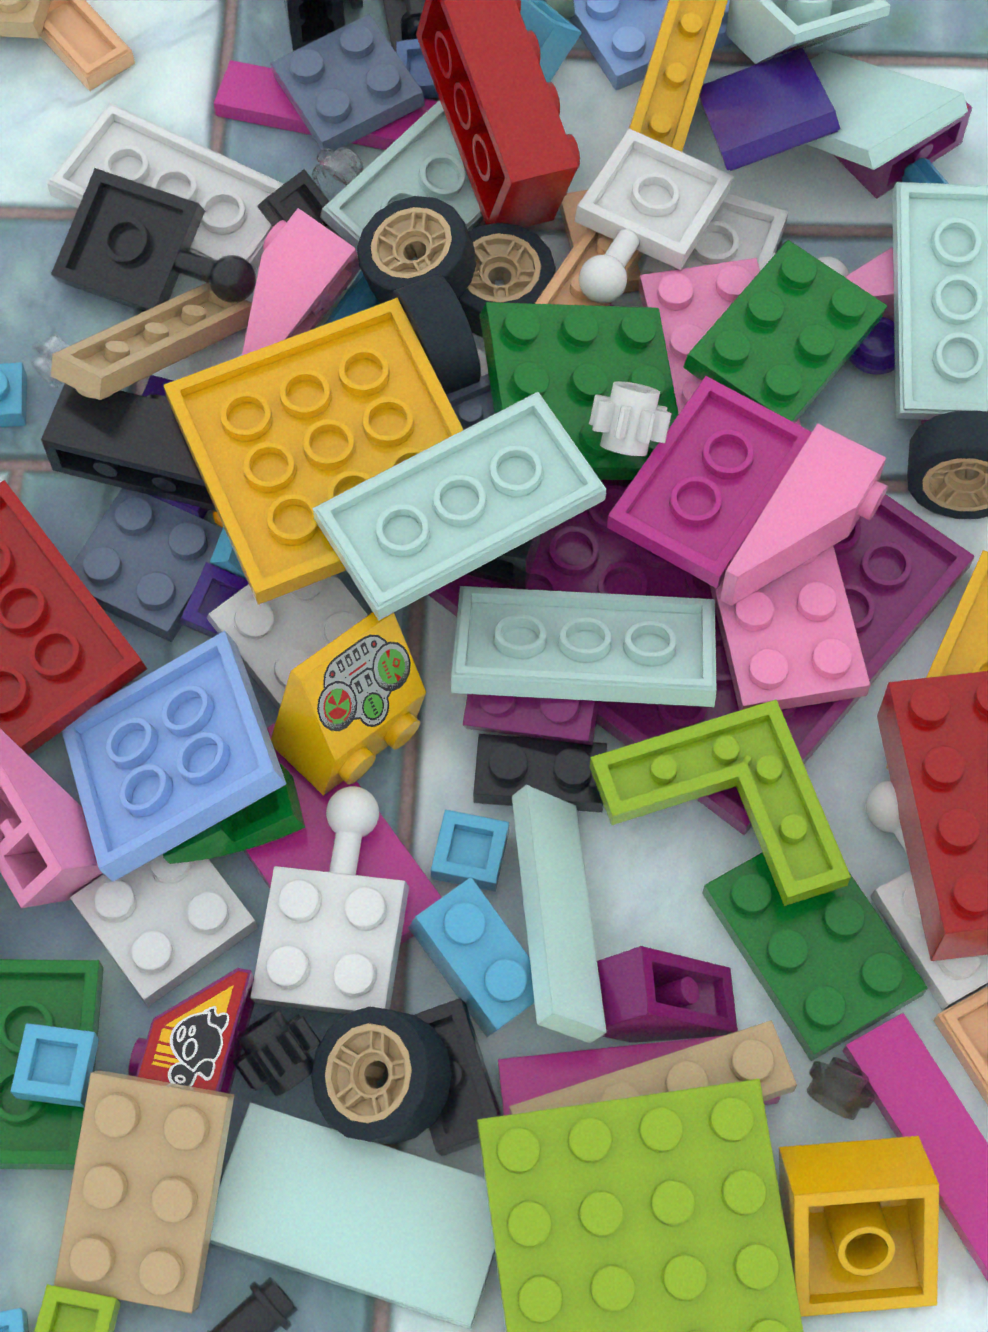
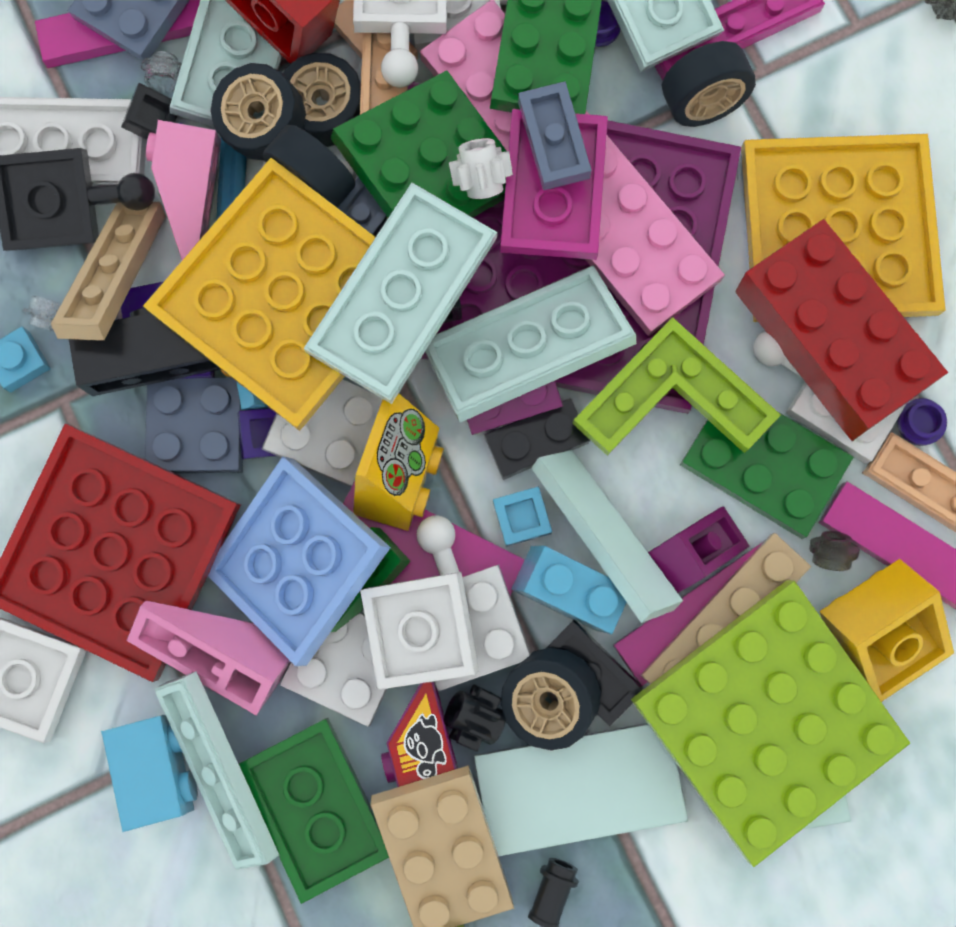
camera: 25 degrees left, 15 degrees up
medium azure plate [11,1023,99,1107] -> none
bright pink slope [720,423,888,606] -> none
none -> white plate [360,572,479,690]
none -> sand blue plate [518,81,592,191]

